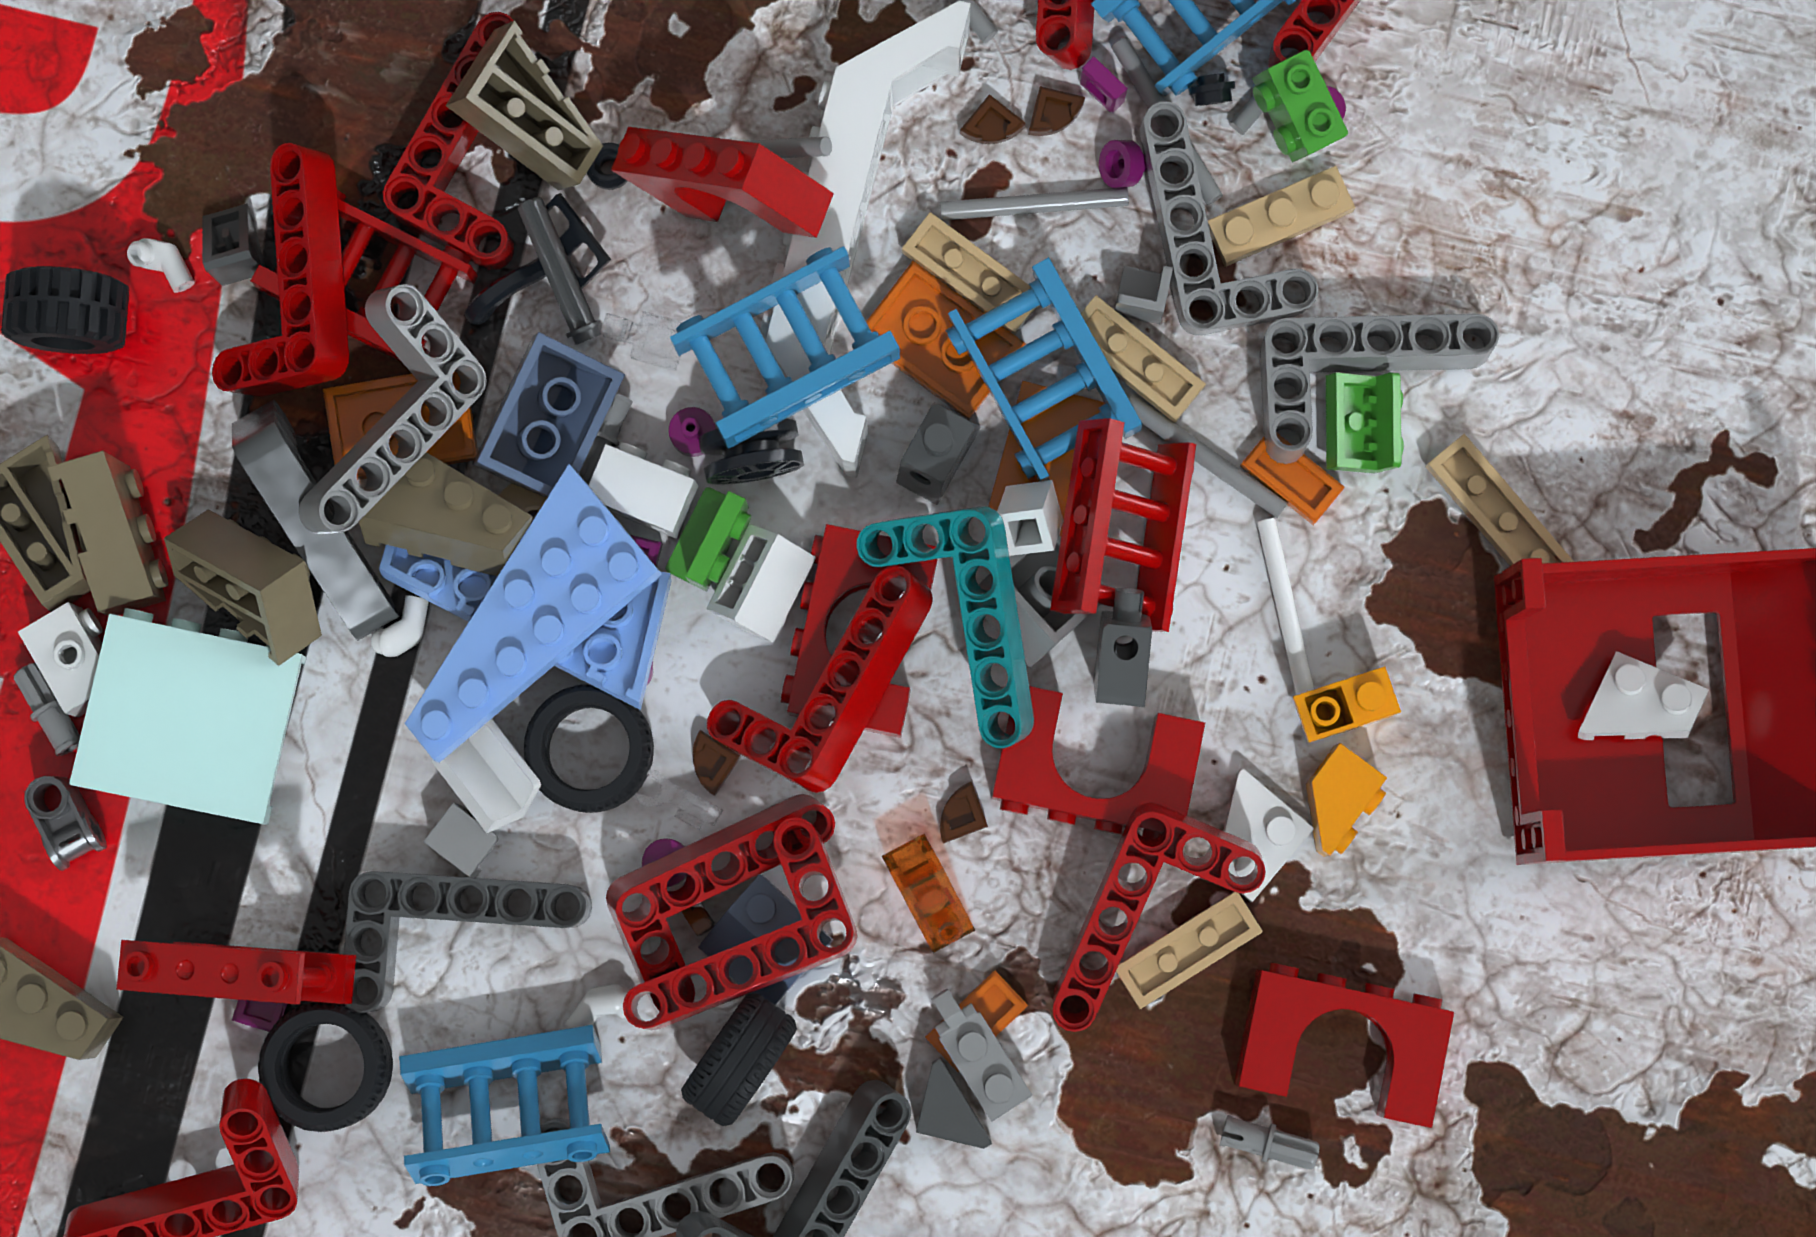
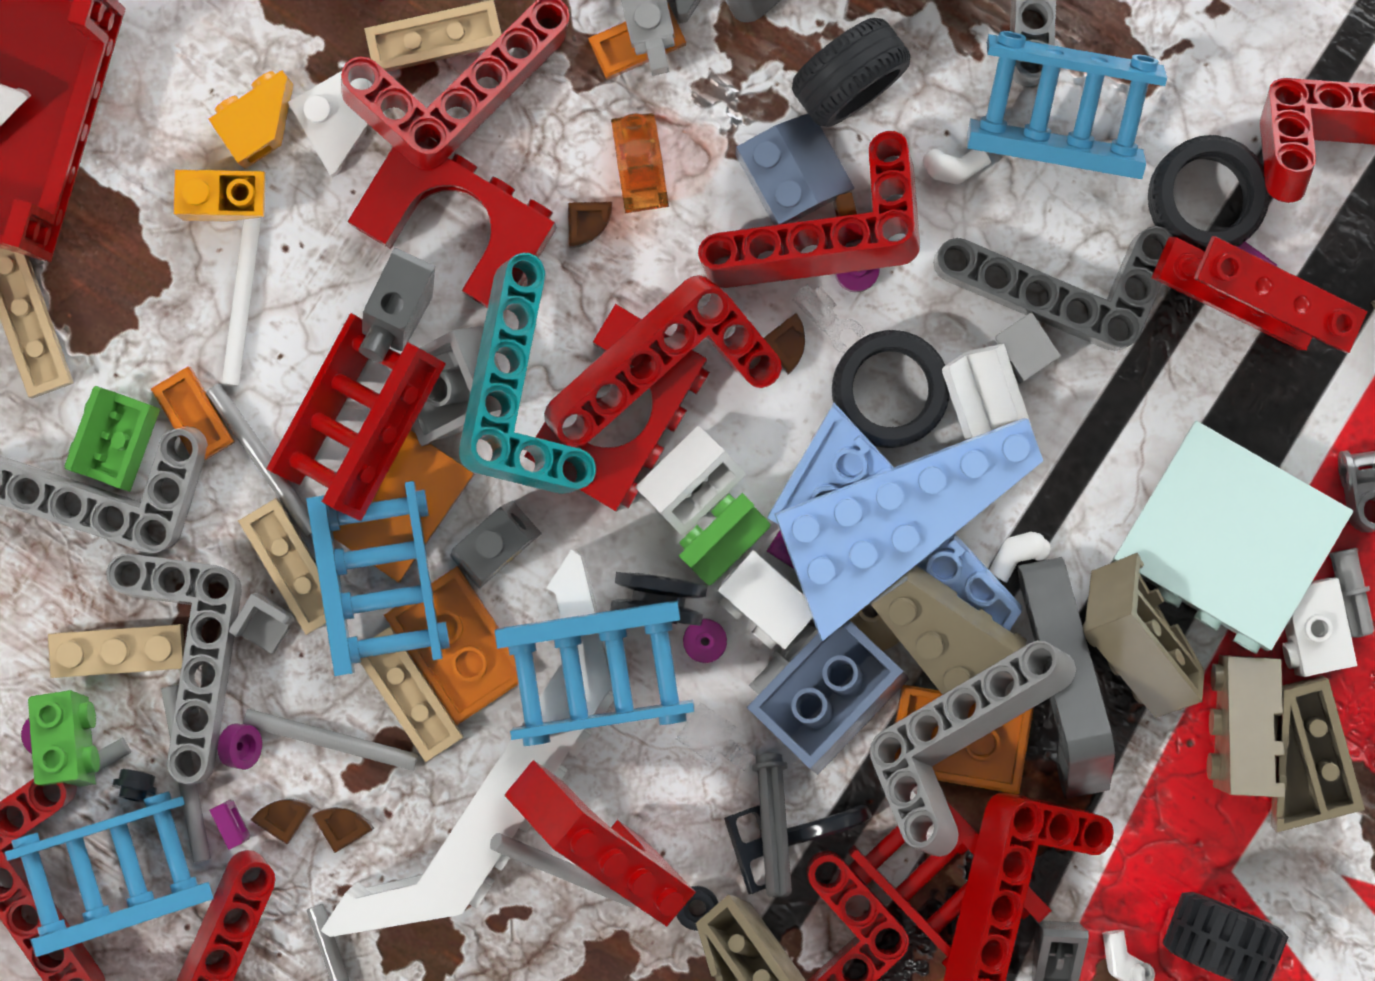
camera: 165 degrees left, 5 degrees up
red beam [623,817,857,1030] -> none
white brick [997,480,1063,556] -> none

